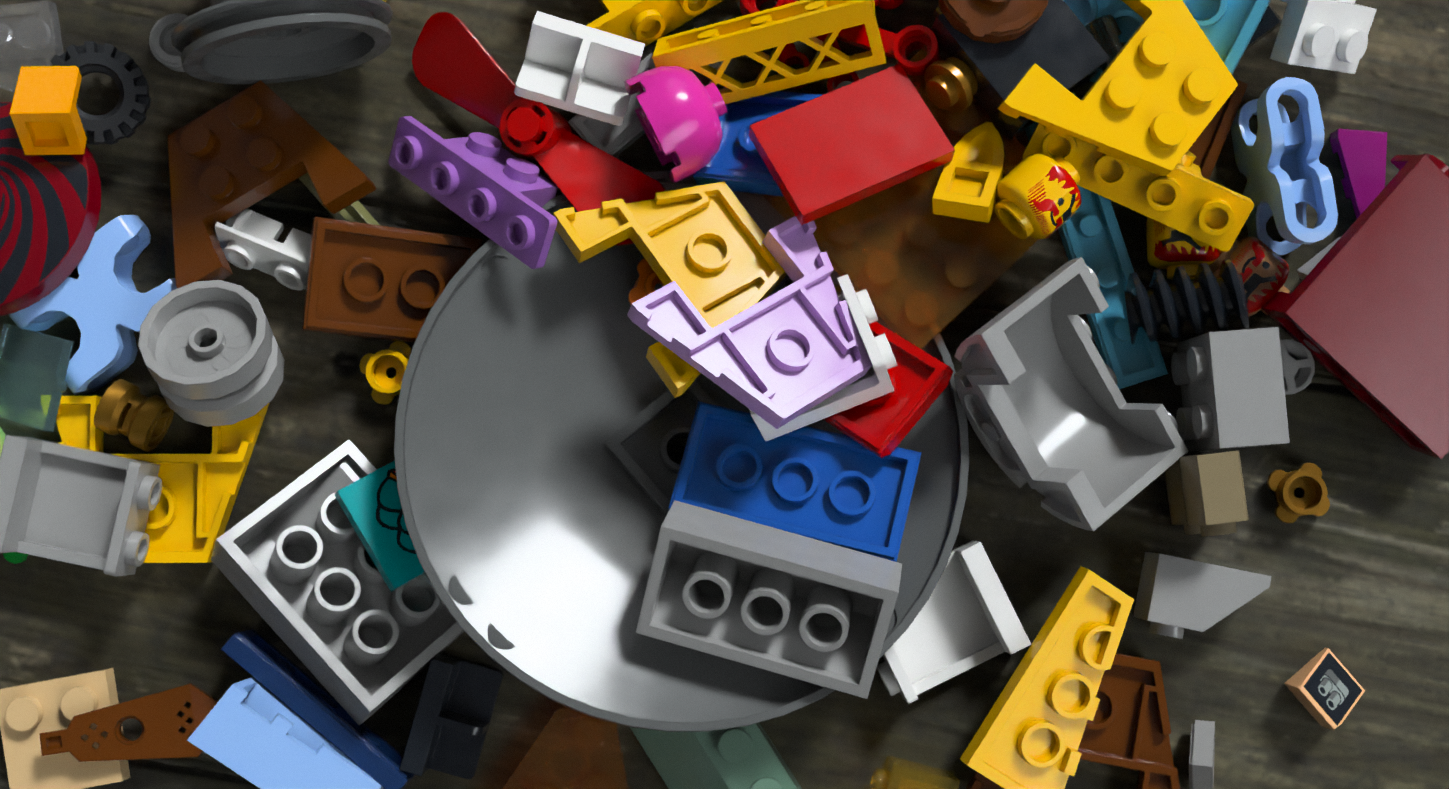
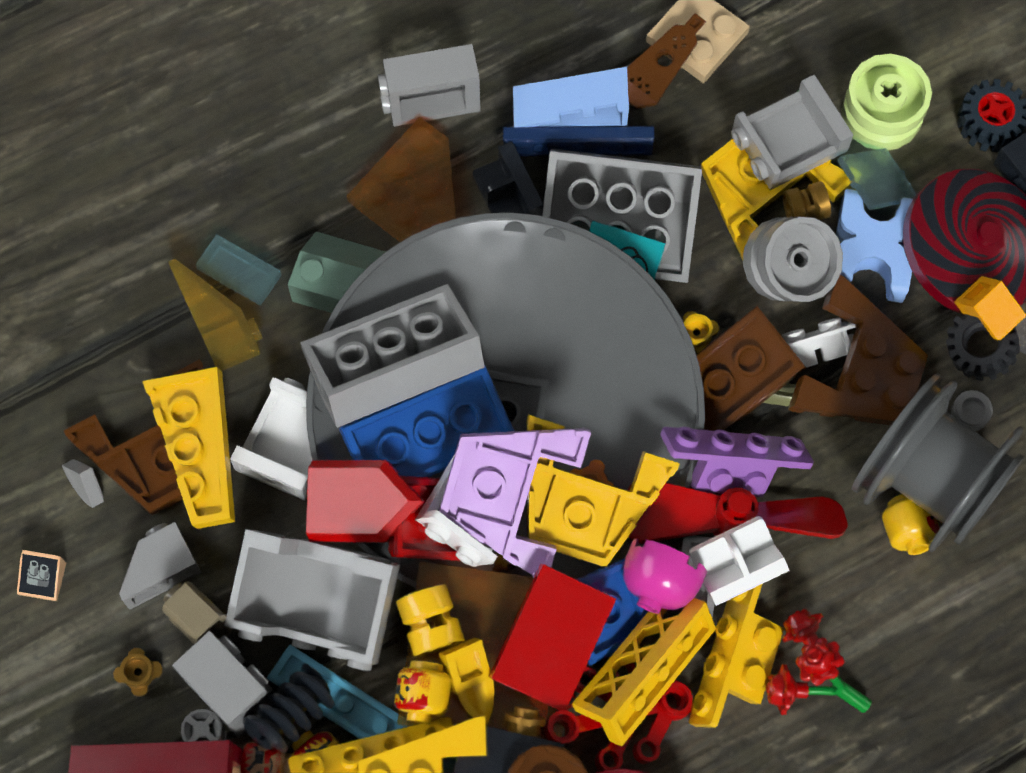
camera: 140 degrees right, 15 degrees down
none -> tile [306,460,425,542]
none -> yellow wheel [396,584,465,658]

